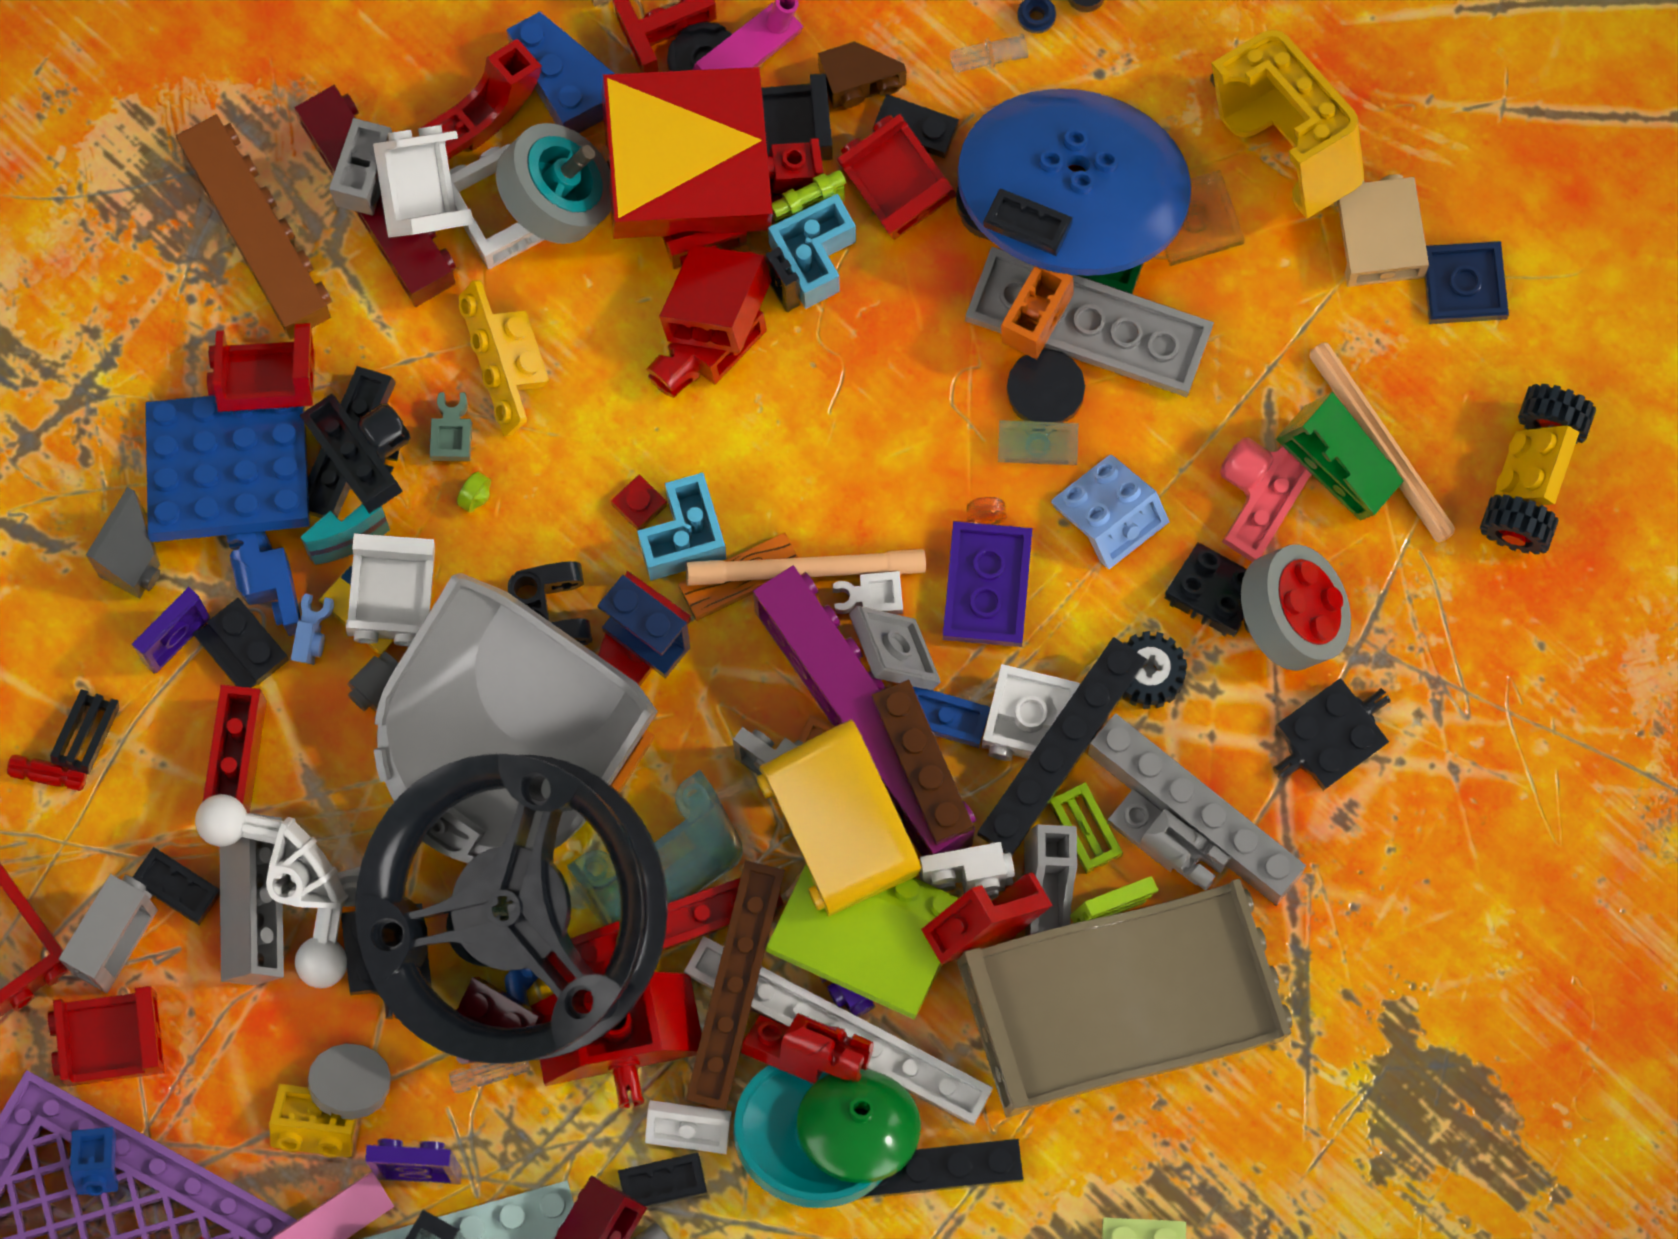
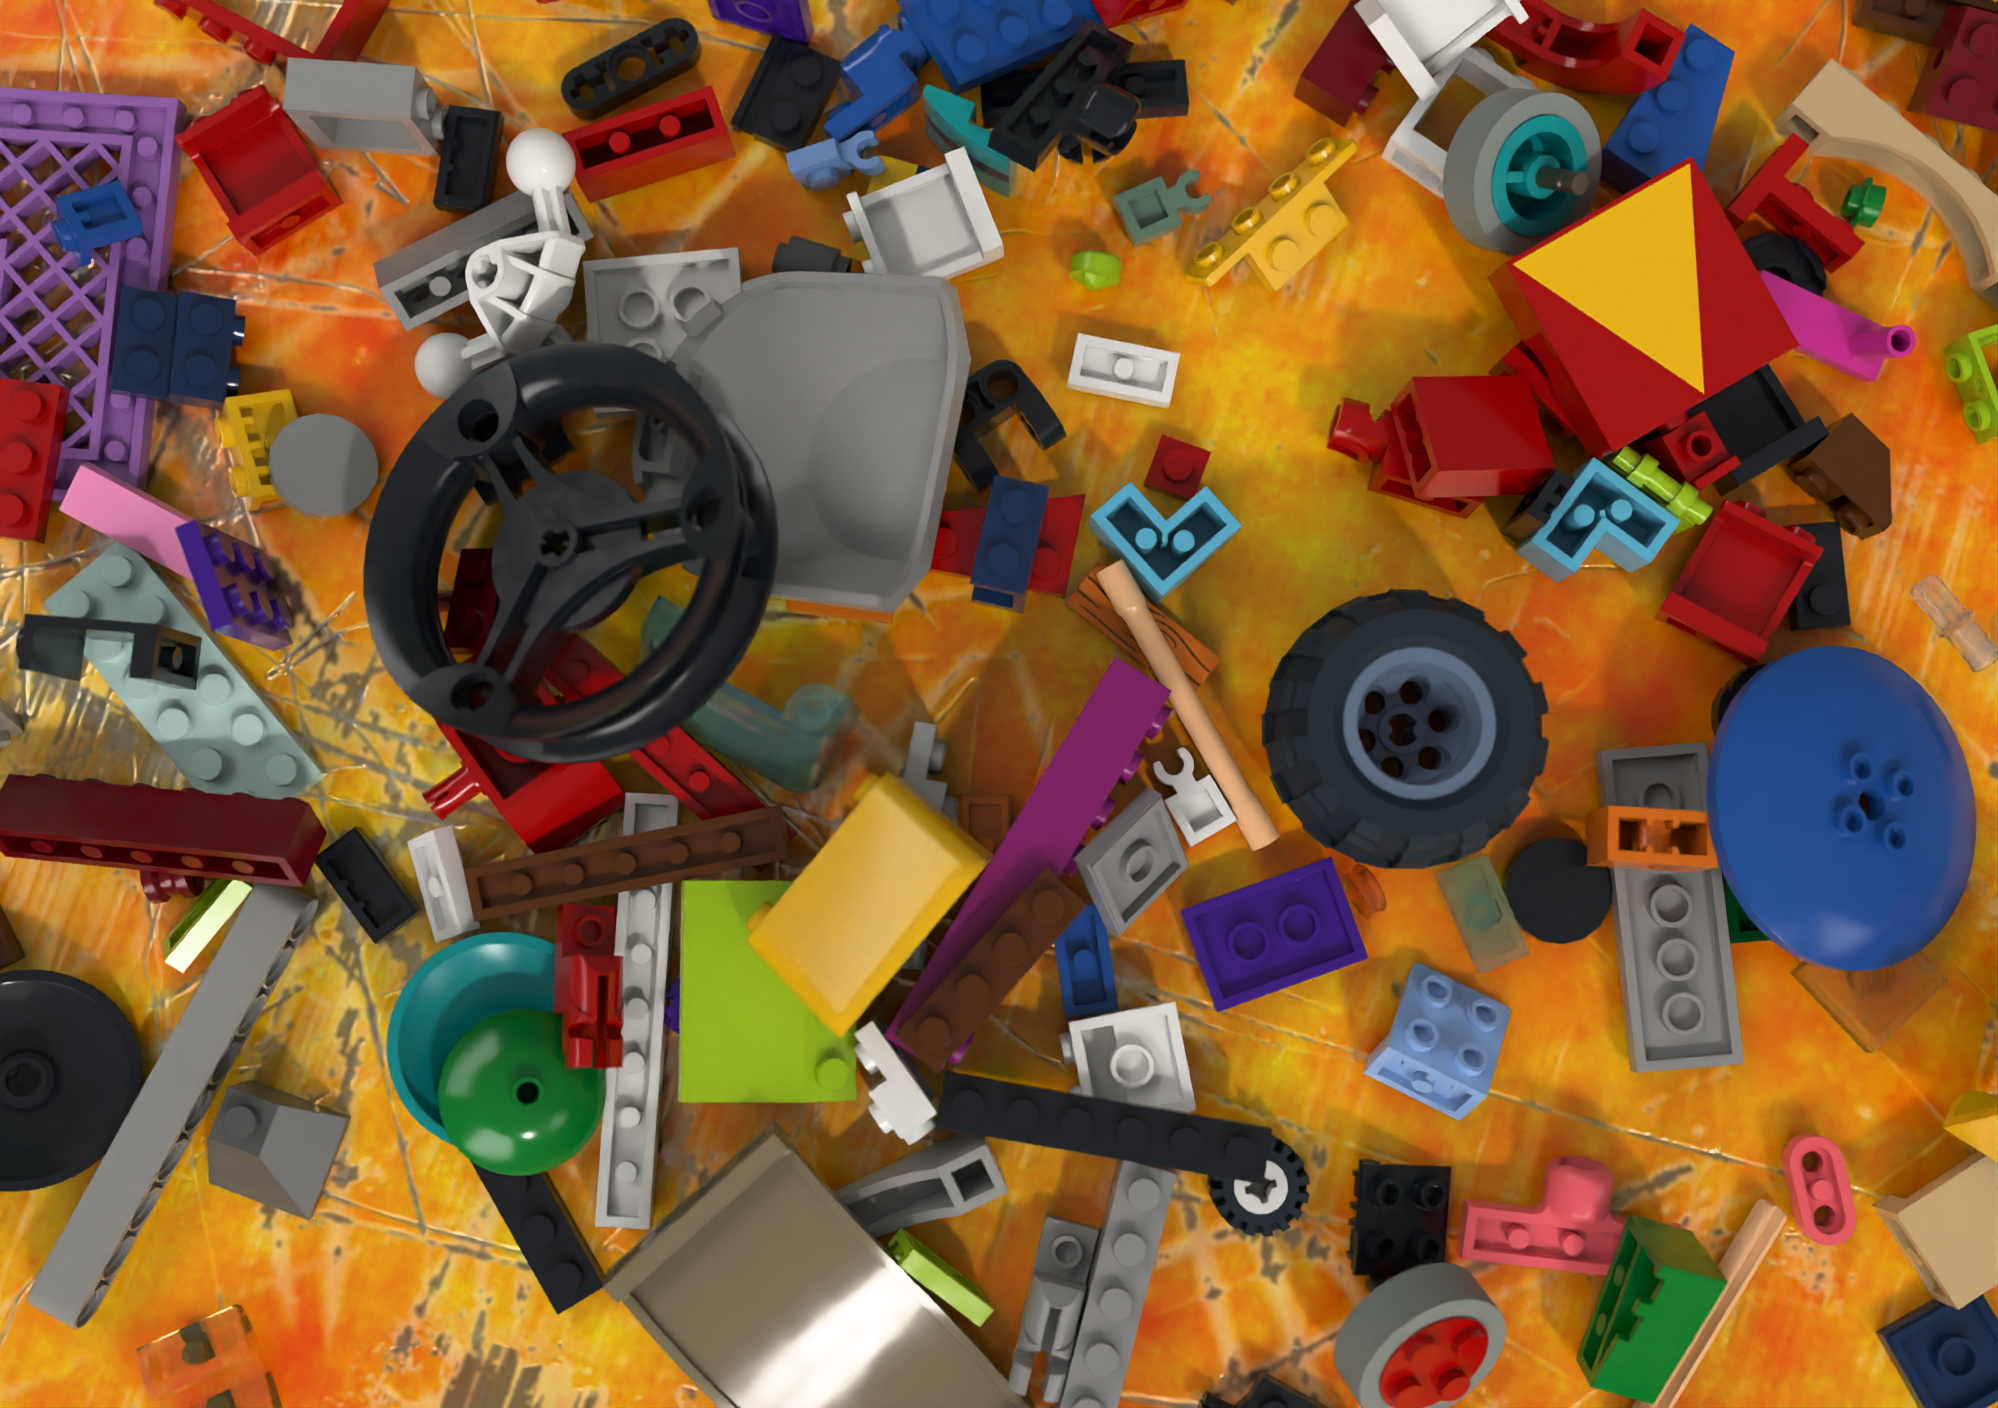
camera: 65 degrees right, 10 degrees up
red panel [921,872,1053,964] -> none
black plate [983,188,1073,256] -> none
lime tile [1049,782,1123,874] -> none
none -> dark blue plate [110,286,245,410]
none -> black beam [561,18,702,120]
none -> white plate [583,247,743,419]
none -> white plate [1067,333,1180,409]
none -> black wheel [1262,589,1549,869]
none -> coral plate [1782,1134,1857,1246]

